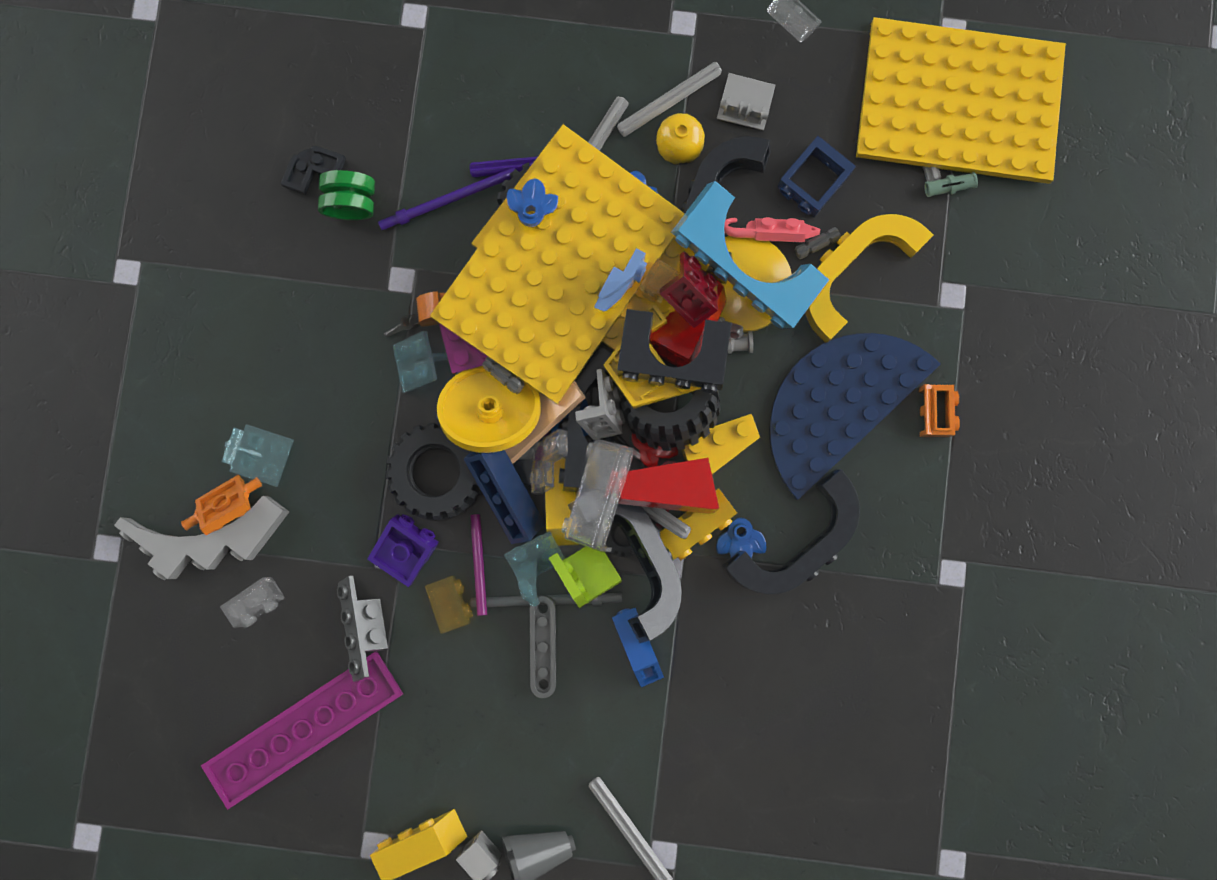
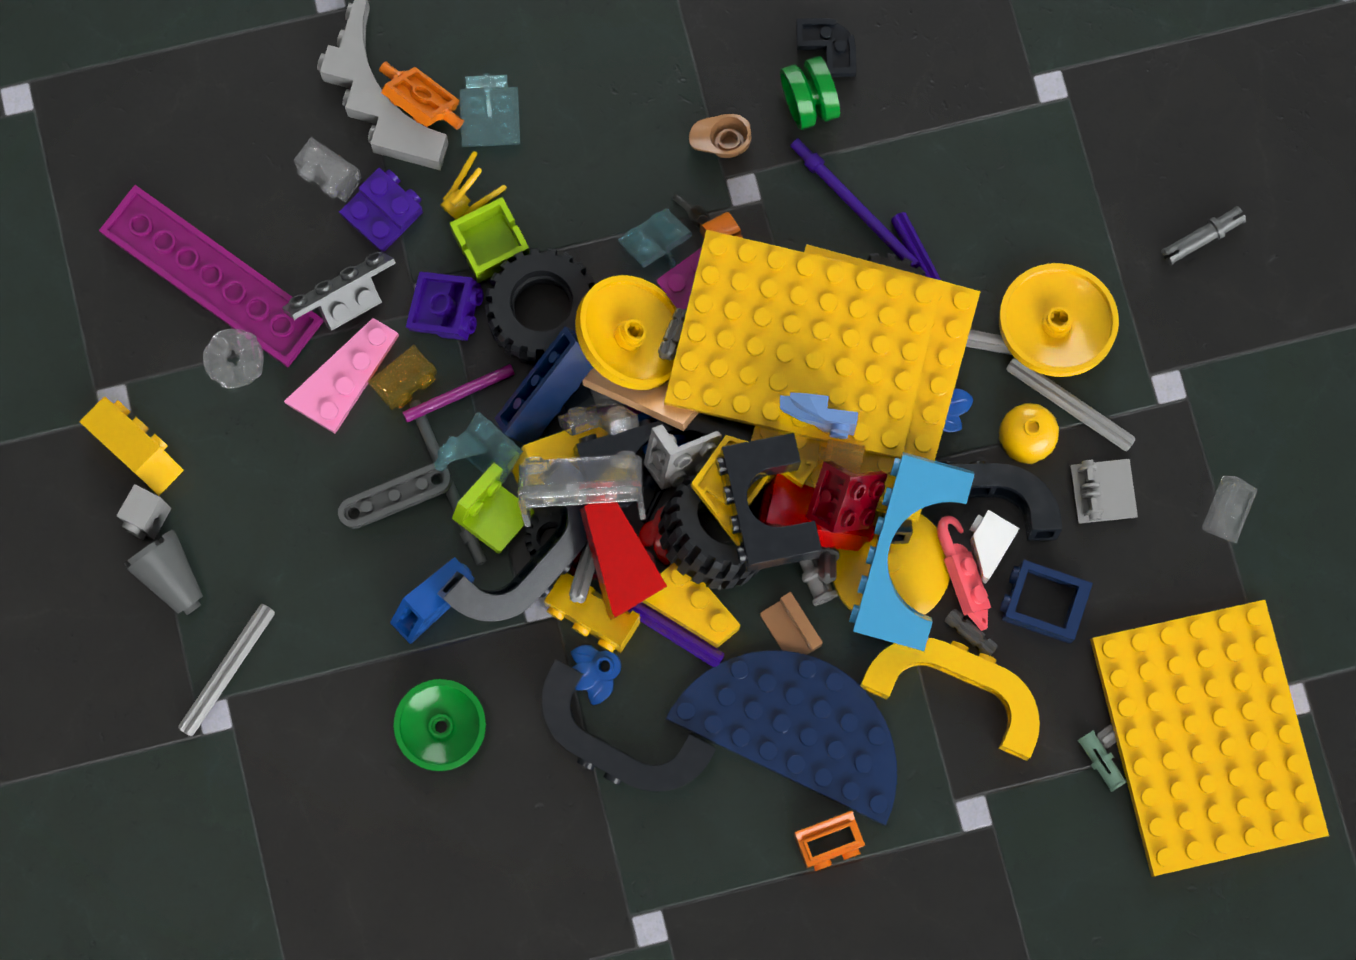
camera: 65 degrees right, 5 degrees down
blue plate [507,178,558,227] -> none
none -> clear plate [203,328,264,389]
none -> bright pink wing [284,318,399,434]
none -> dark purple plate [339,168,423,252]
none -> green dish [394,679,486,771]
none -> yellow plant [440,151,507,219]
none -> lime piece [450,197,530,283]
none -> dark purple axle [628,602,724,667]
none -> medium nougat piece [689,114,751,158]
none -> medium nougat panel [760,592,823,655]
none -> white slope [969,510,1020,584]
none -> yellow dish [999,263,1119,377]

